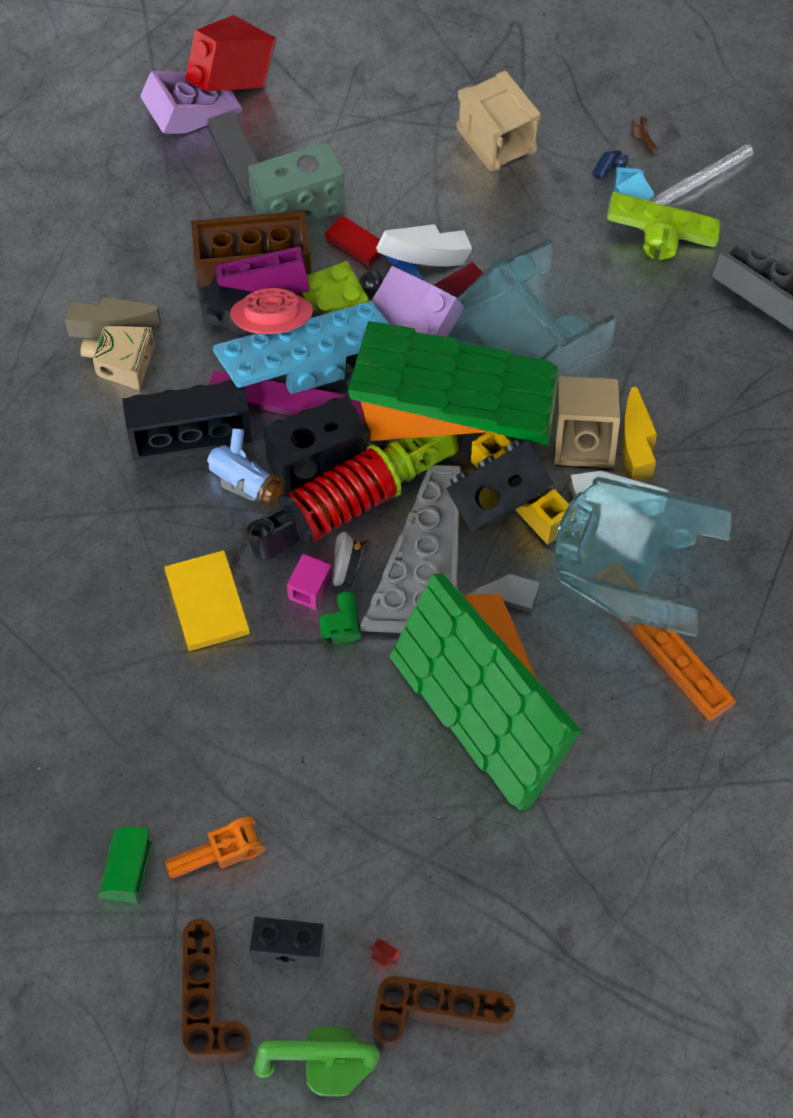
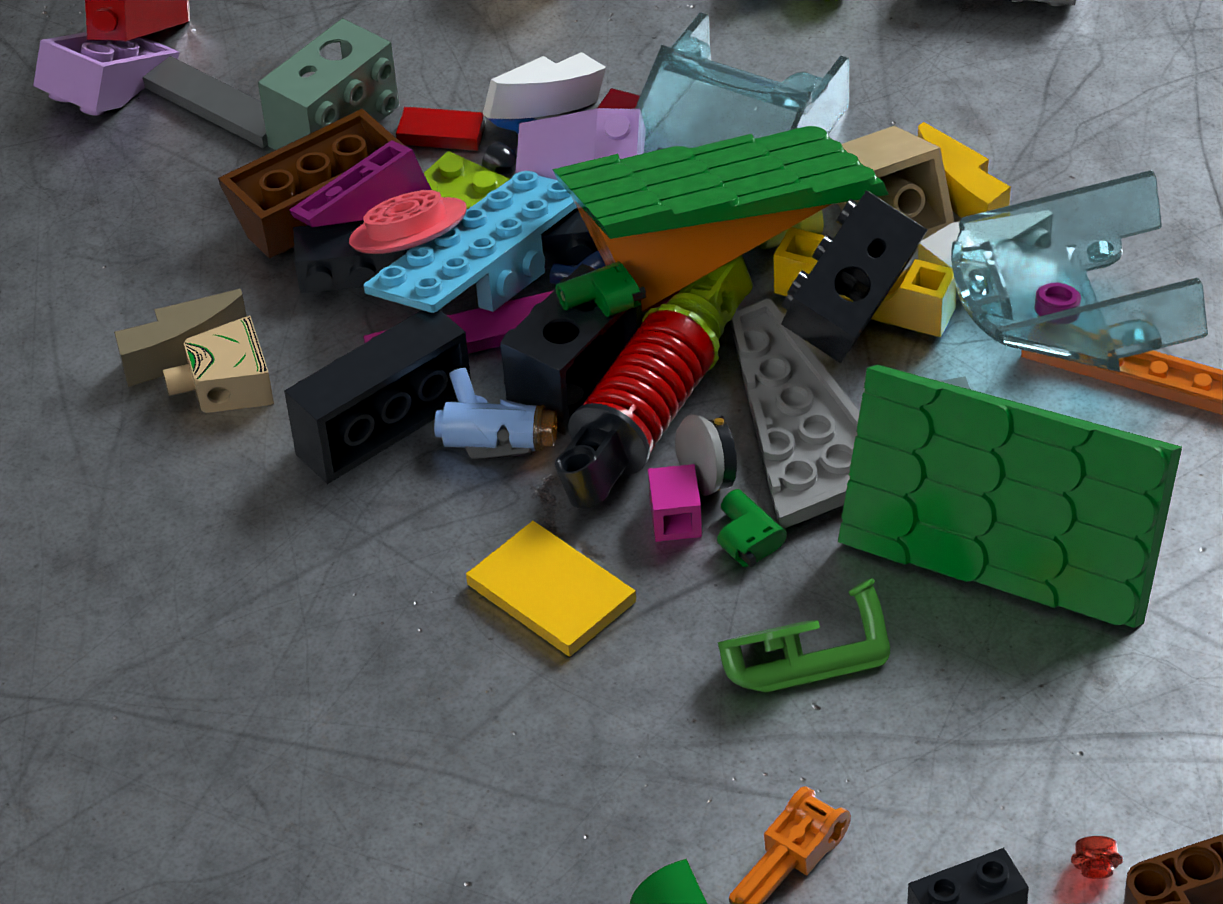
camera: 25 degrees left, 15 degrees down
none -> green piece [556,261,646,317]
none -> bright green piece [717,578,890,692]
none -> magenta tile [1034,283,1081,322]

